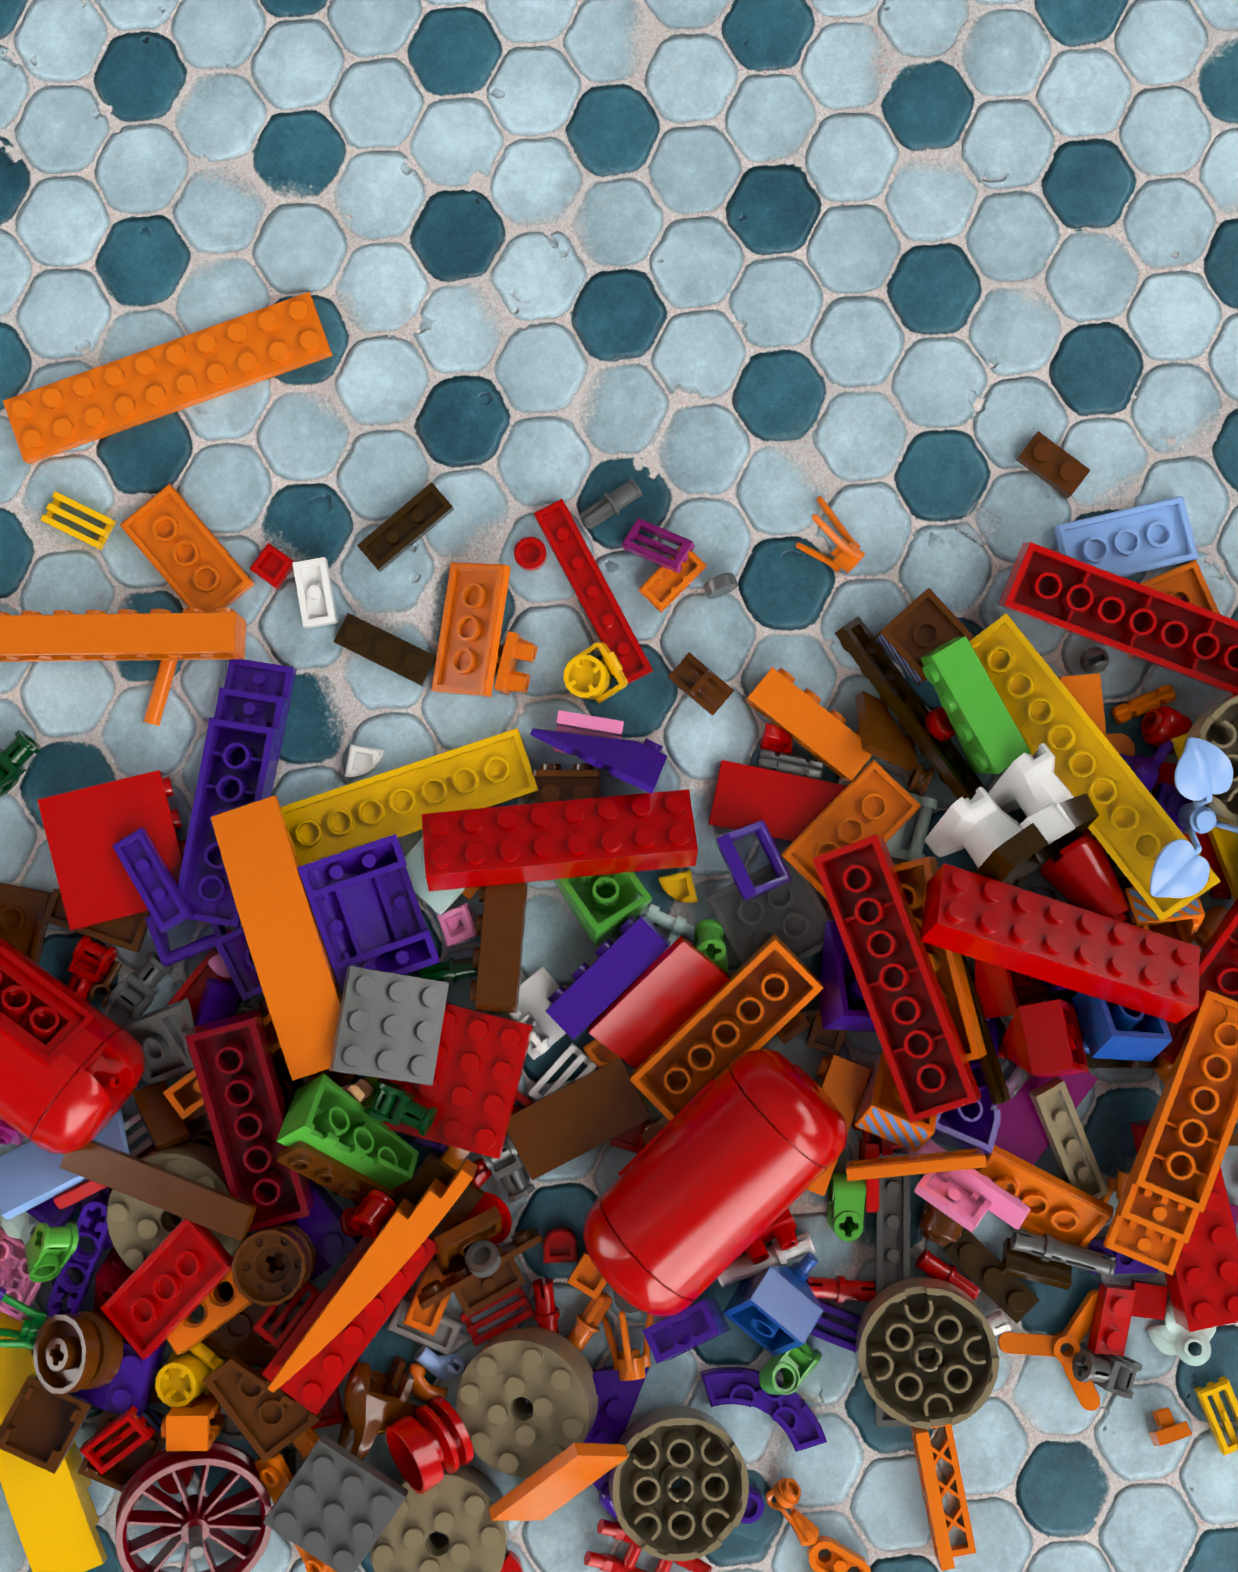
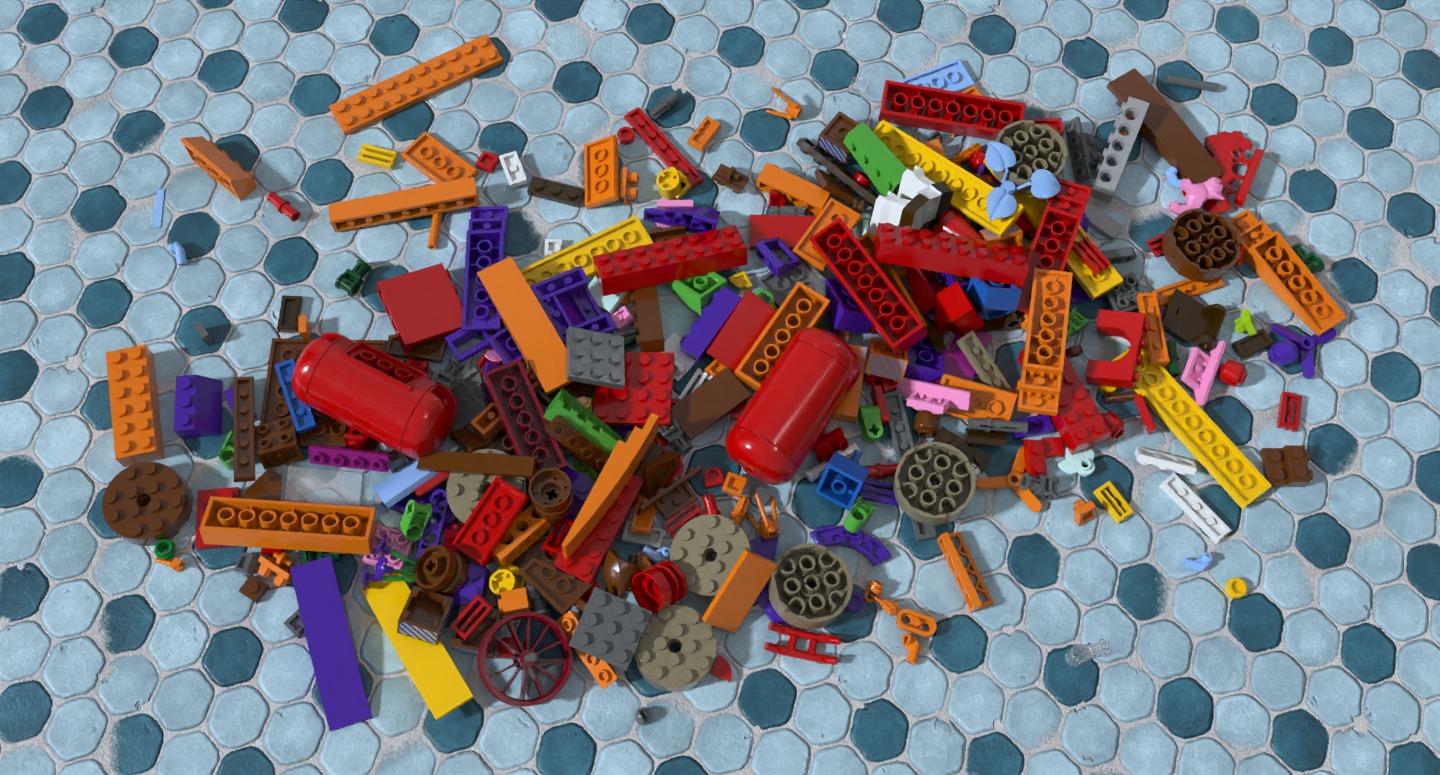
camera: 15 degrees left, 20 degrees down
dark purple tile [112,828,194,933] -> none
red connector [339,1190,396,1238] -> none
dark brown plate [357,482,454,572] -> none
dark green connector [364,1078,438,1137] -> none
dark grey tile [465,1240,501,1278] -> none
magenta tile [622,518,695,574] -> none
dark purple window [642,1298,730,1364] -> none
dark grey tile [704,573,738,599] -> none
orange tile [846,1148,987,1181] -> none
reddish brown plate [1016,431,1090,499] -> none

